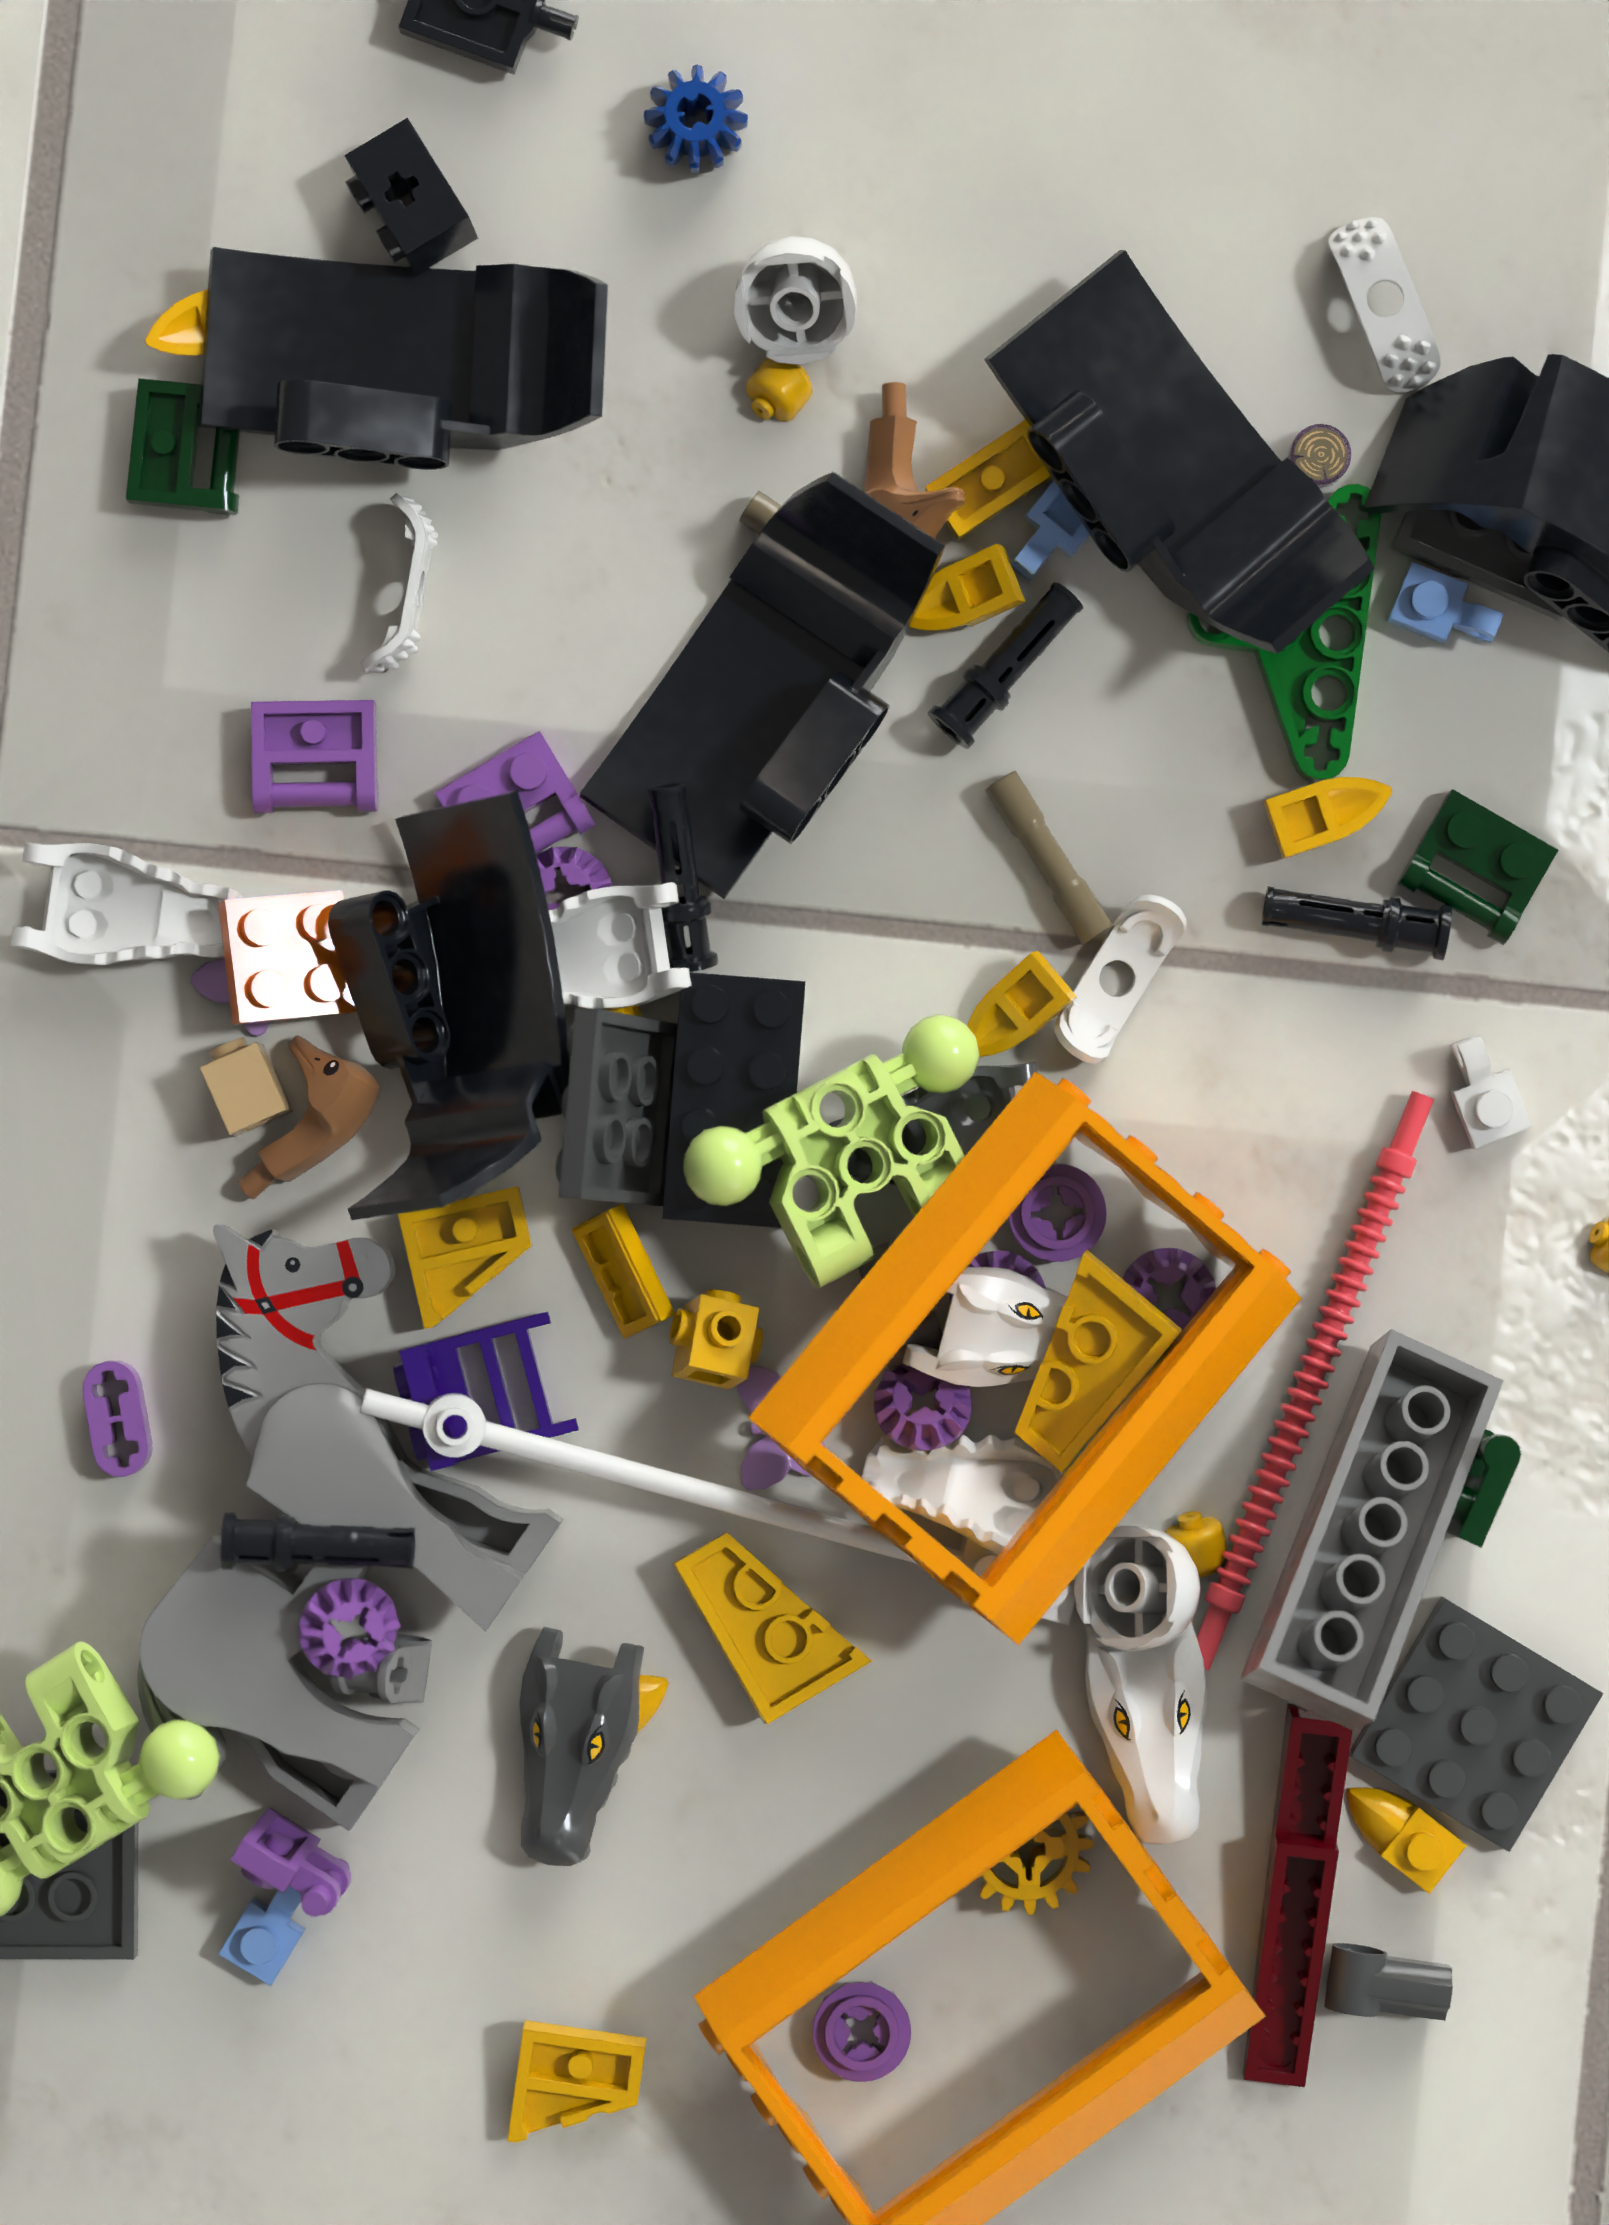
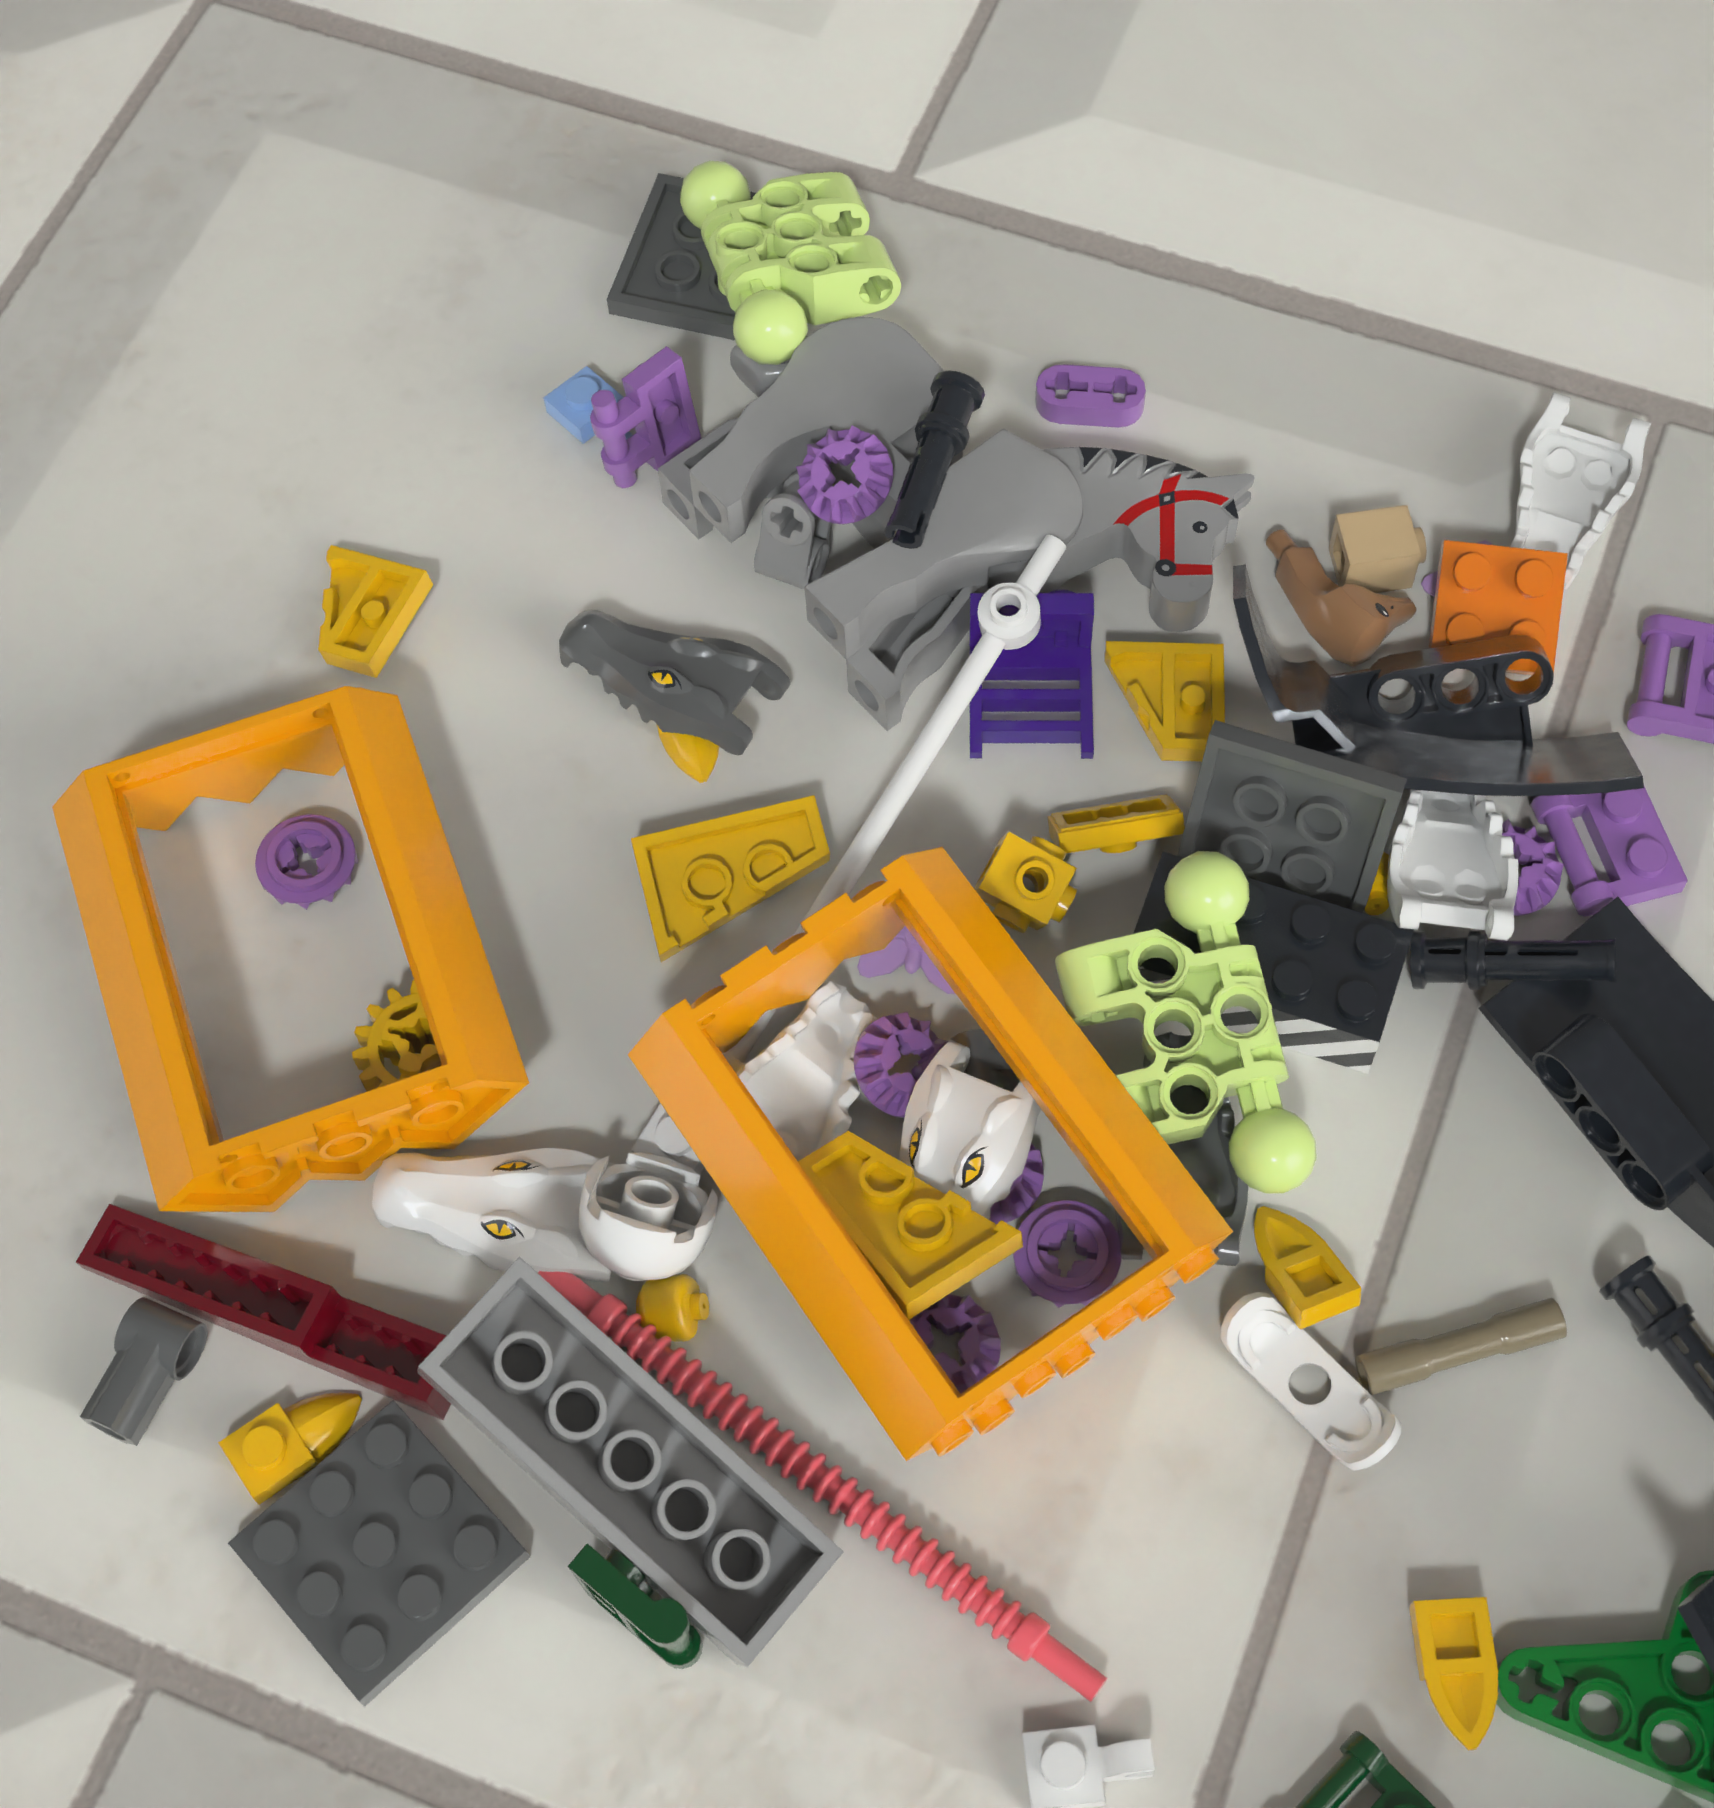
camera: 110 degrees right, 25 degrees down
black pin [1262,886,1452,960] -> none

